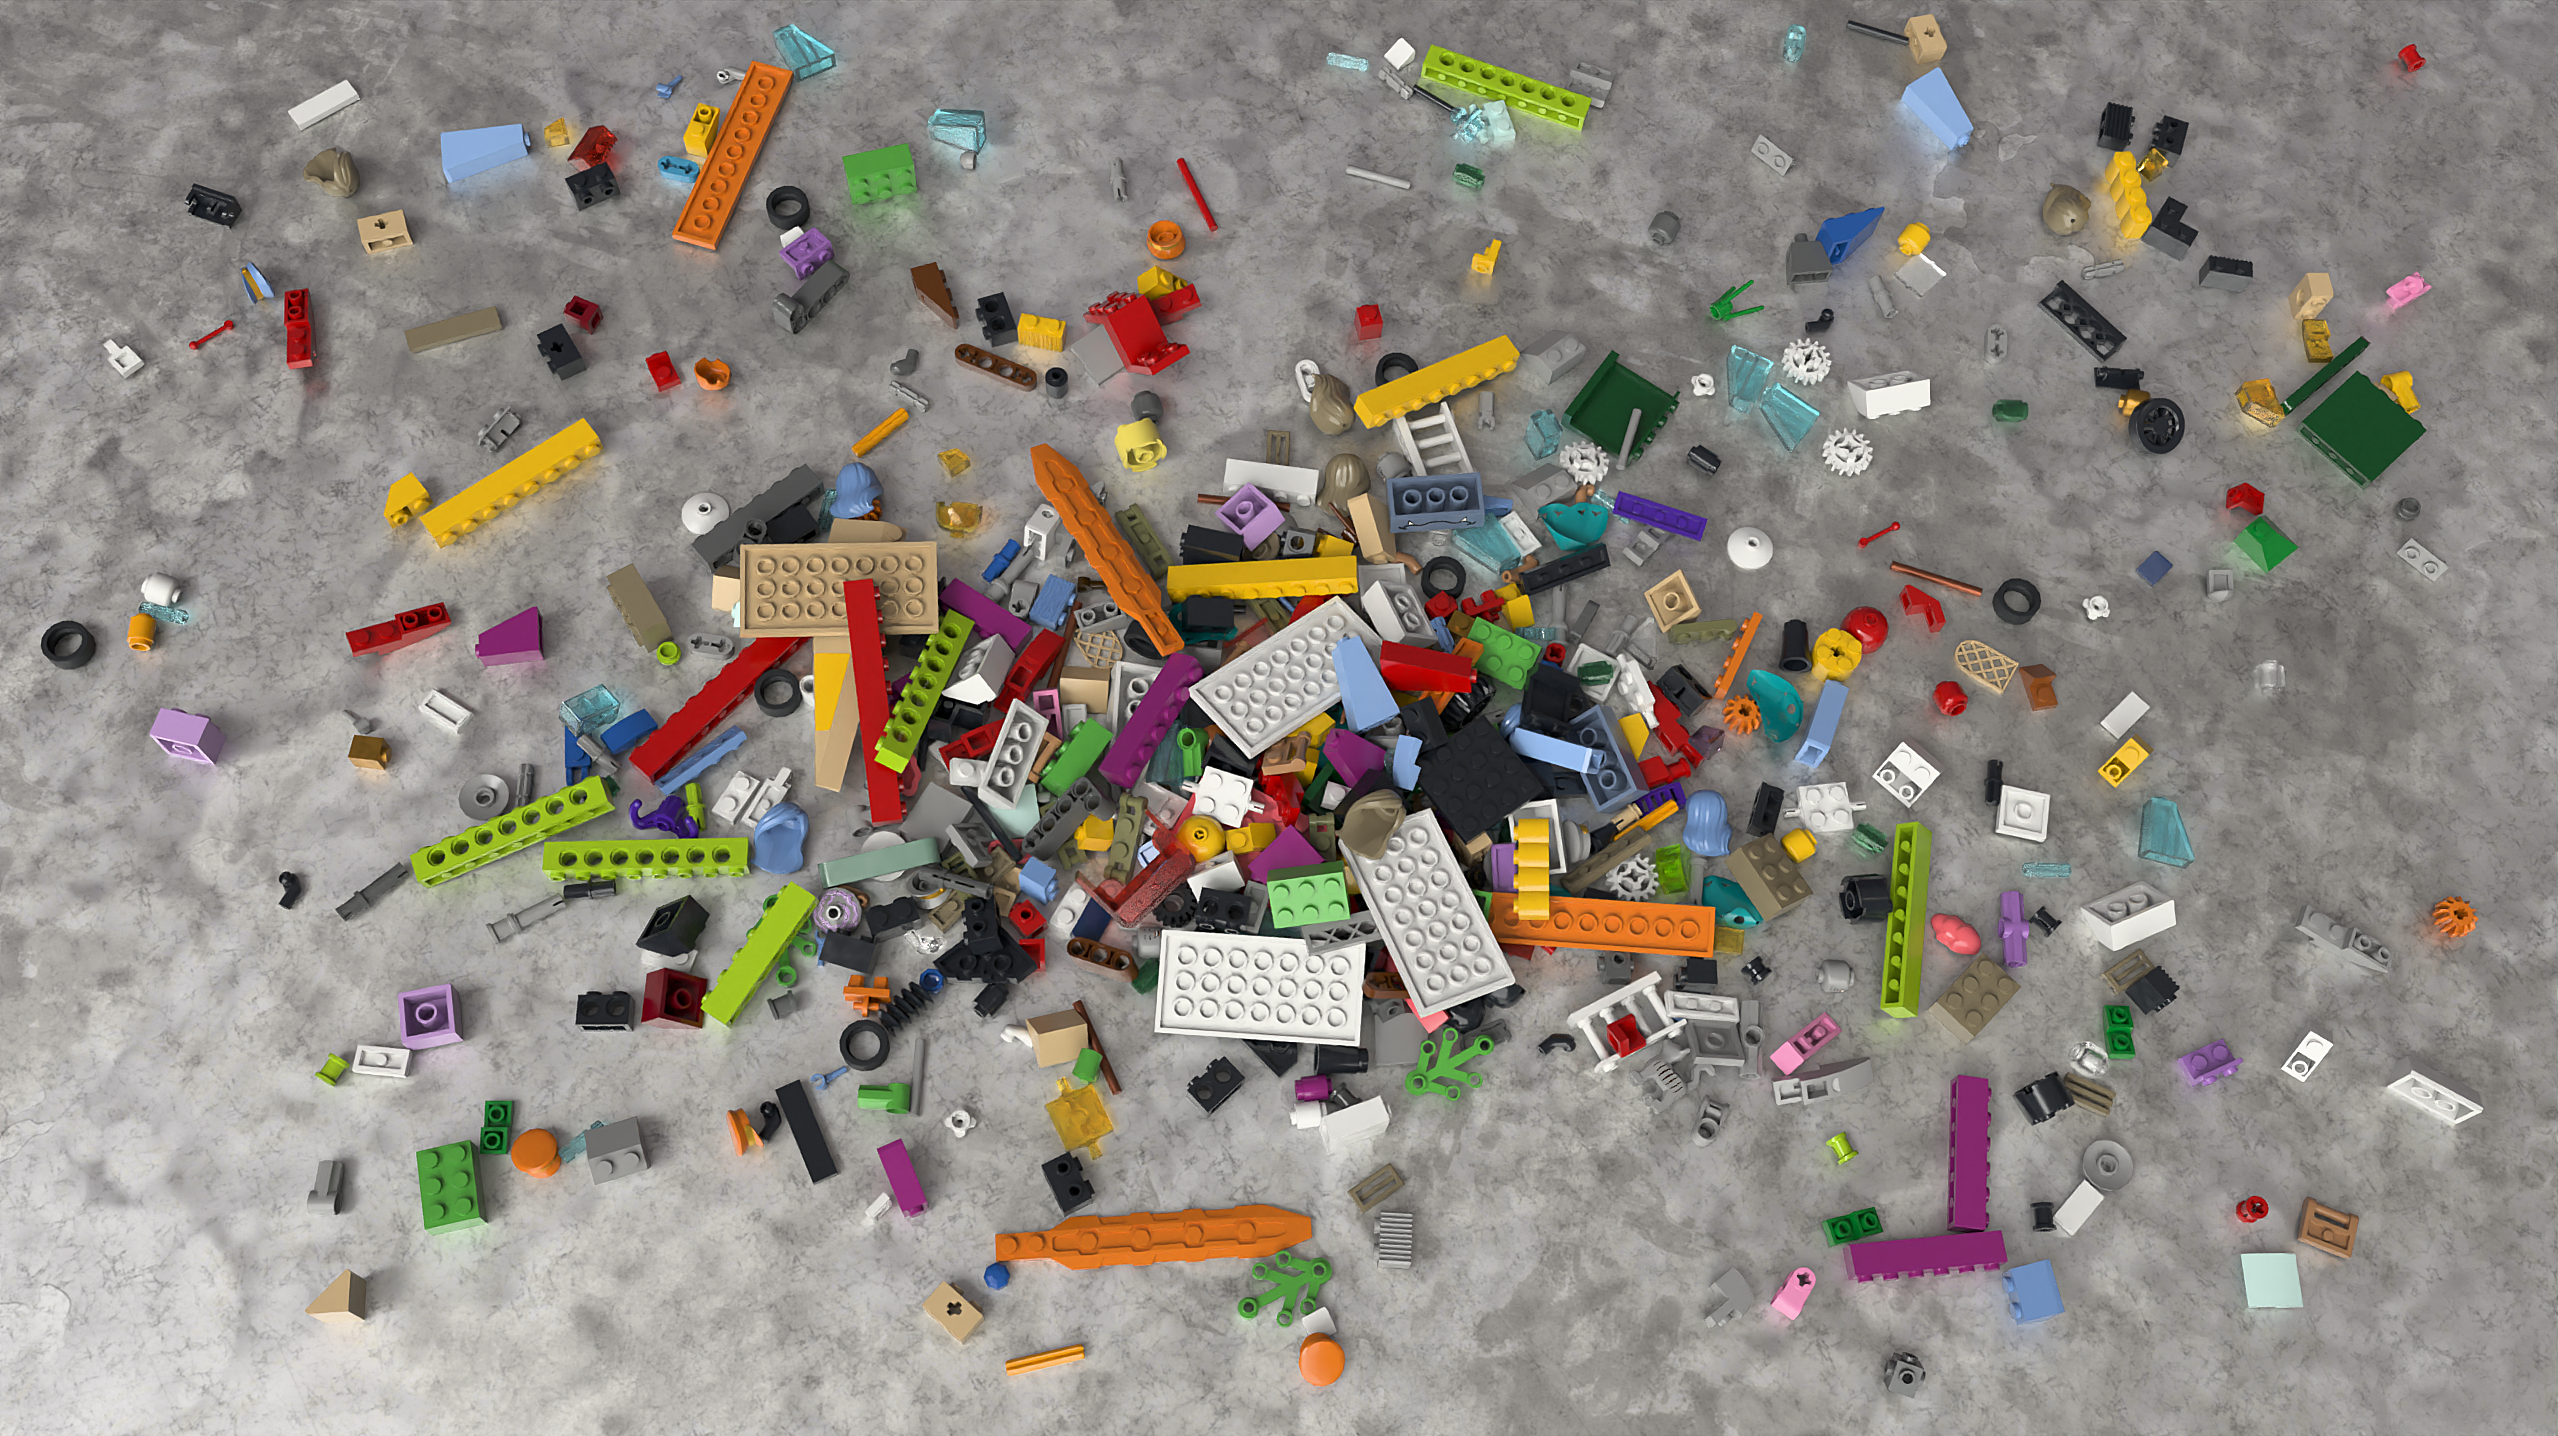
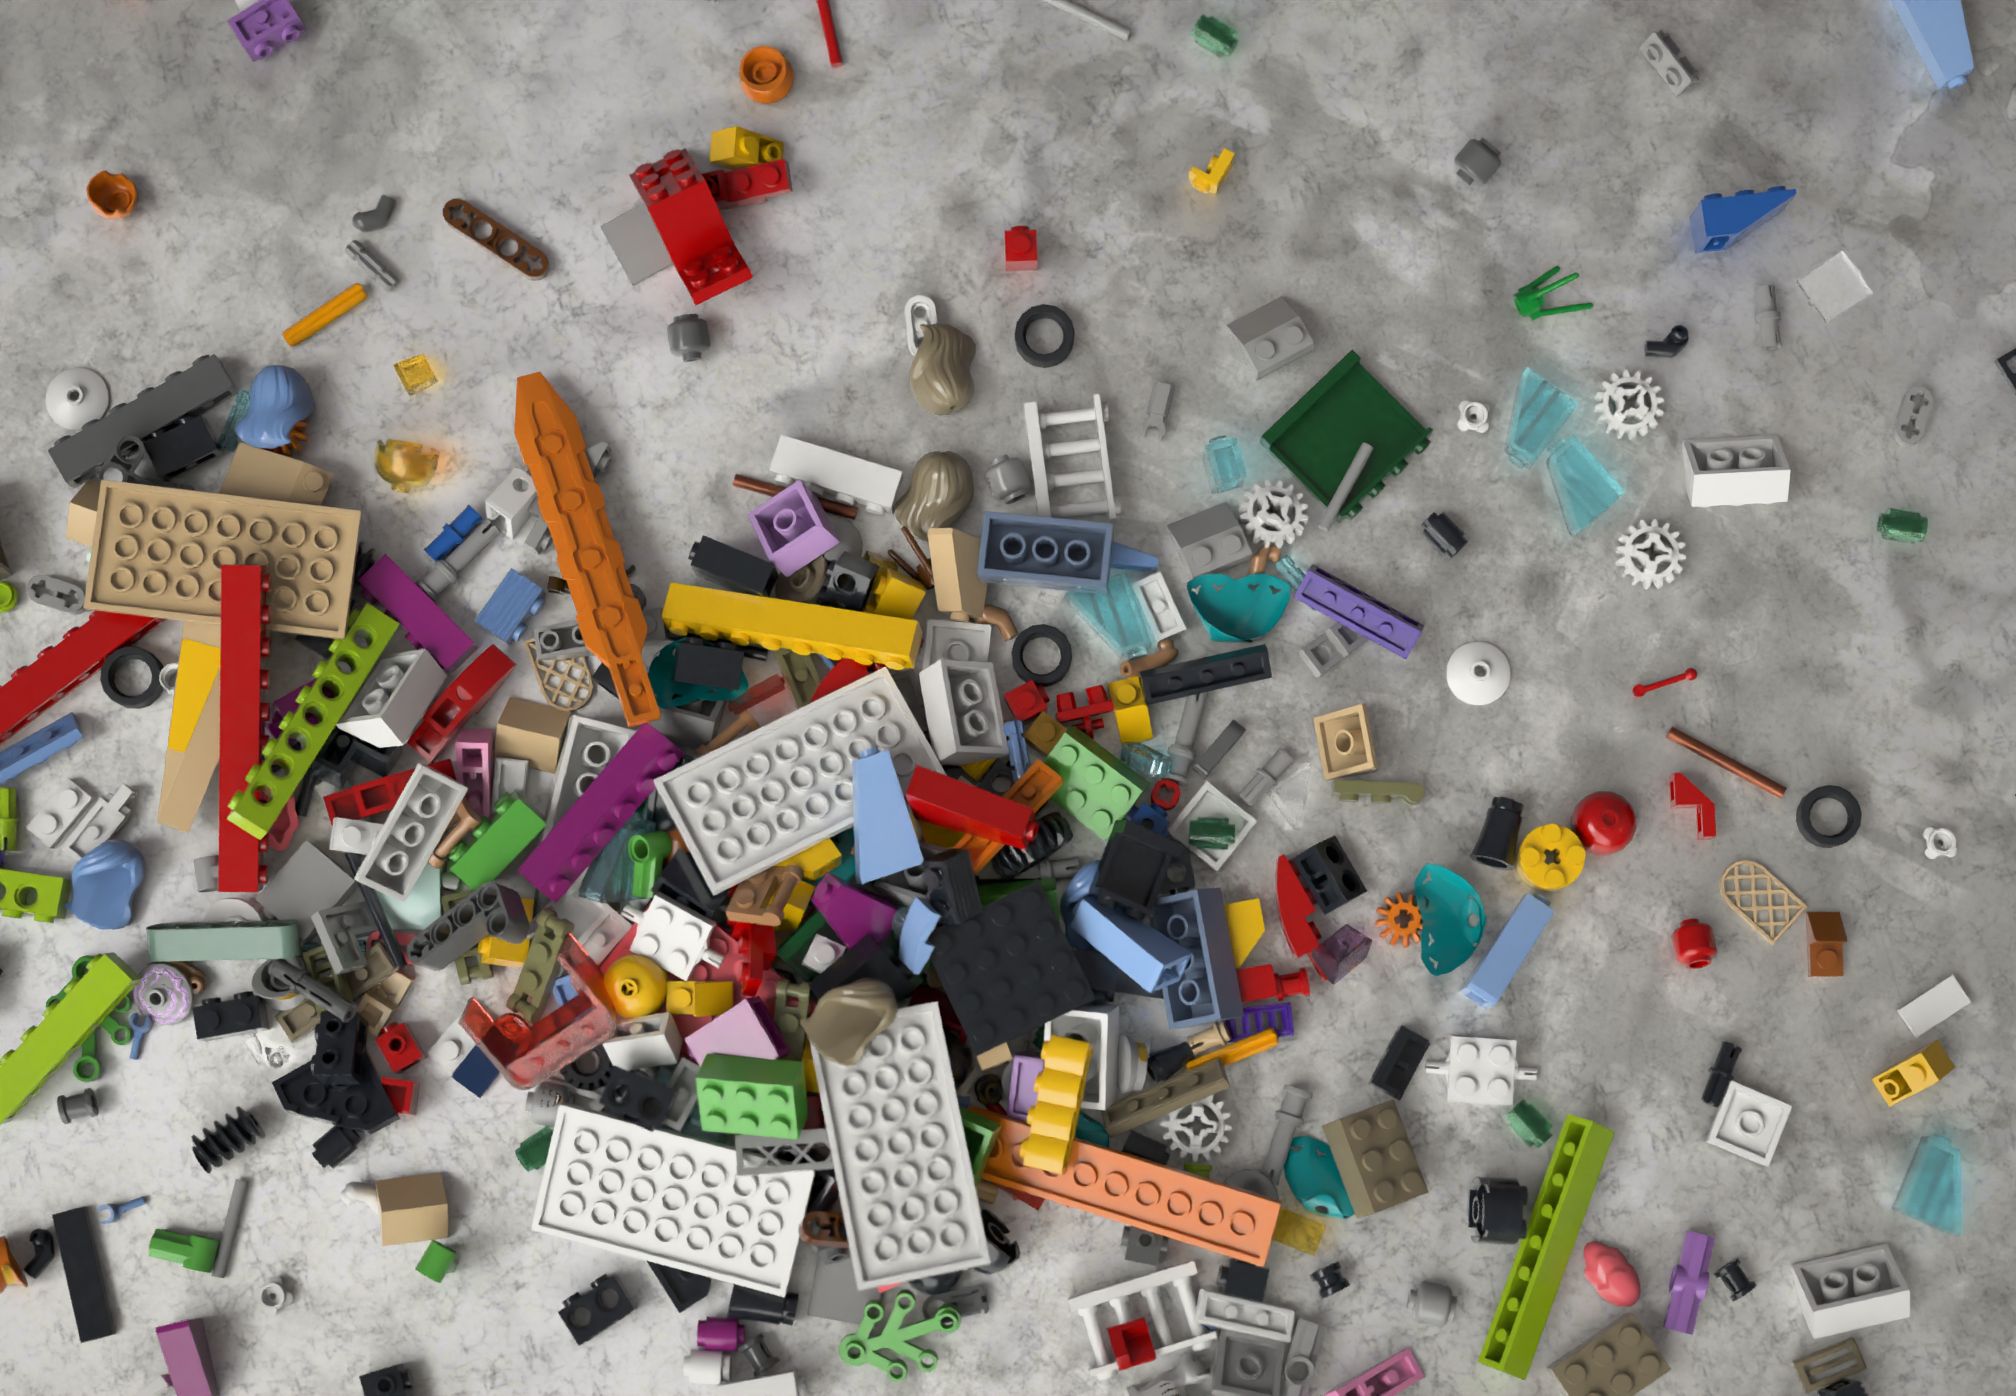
camera: 20 degrees right, 15 degrees up
red bracket [645,351,681,392] -> none
dark grey beam [772,260,850,335] -> none
black brick [819,928,882,975] -> none
black tyre [839,1019,890,1071] -> none
orange hips [843,975,892,1018] -> none
reddish brown slope [910,262,959,330] -> none
blue tile [919,968,945,995] -> none
black brick [975,292,1018,348] -> none
light grey piece [1008,579,1040,624] -> none
yellow brick [1017,313,1067,353] -> none
medium blue brick [1019,856,1060,906] -> none
clear yellow plate [1044,1077,1114,1160] -> none
black brick [1045,367,1069,399] -> none
copper bar [1046,601,1083,688] -> none
reddish brown beam [1067,937,1139,983] -> none
copper bar [1072,1000,1122,1096] -> none
light yellow brick [1114,418,1167,472] -> none
olive plate [1115,503,1176,580] -> none
dark tan tile [1266,430,1290,466] -> none
yellow brick [1353,334,1520,429] -> none
black arm [1537,1033,1576,1056] -> none
white plate [1616,653,1659,728] -> none
clear neon green slope [1656,844,1689,895] -> none
medium blue piece [1682,789,1733,857] -> none
orange plate [1713,611,1763,701] -> none
yellow head [1780,828,1817,864] -> none
dark grey torso [1786,233,1833,285] -> none
white slope [1872,736,1946,808] -> none
yellow head [1898,222,1931,256] -> none
clear light blue axle [2022,862,2072,878] -> none

